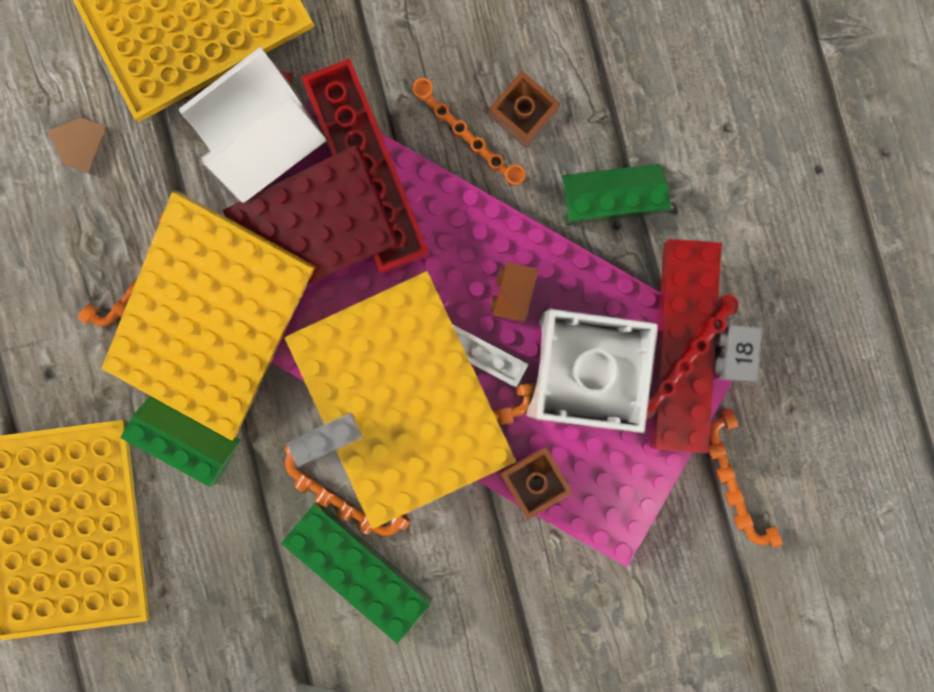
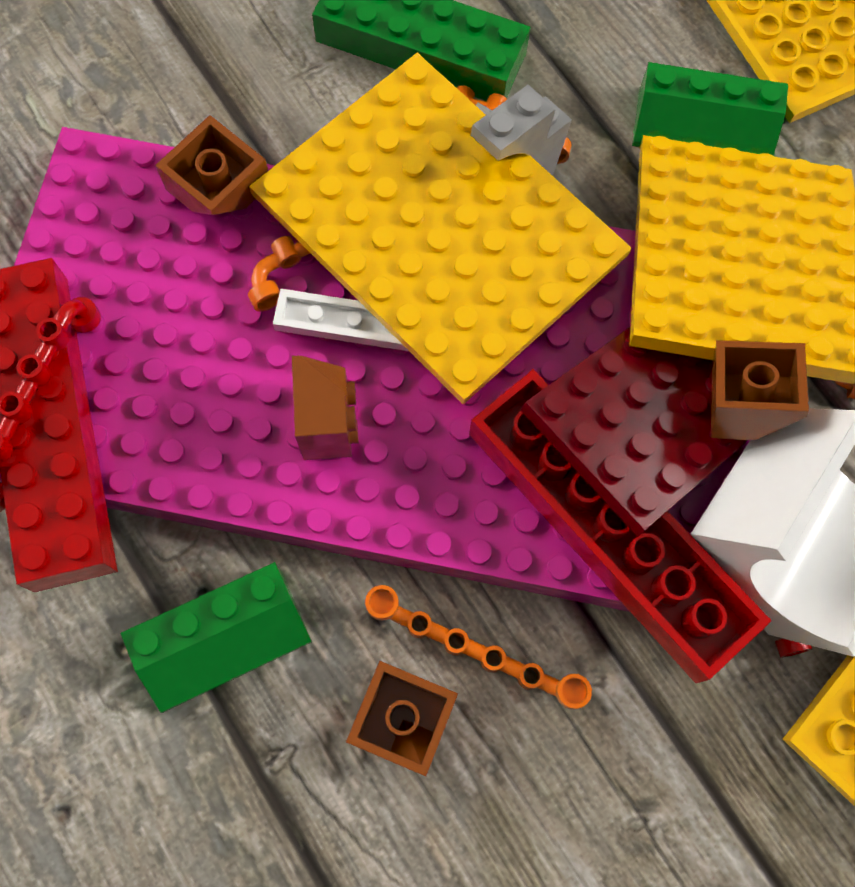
camera: 160 degrees right, 15 degrees down
white piece [527,310,657,433] -> none
none -> dark orange slope [711,340,809,440]

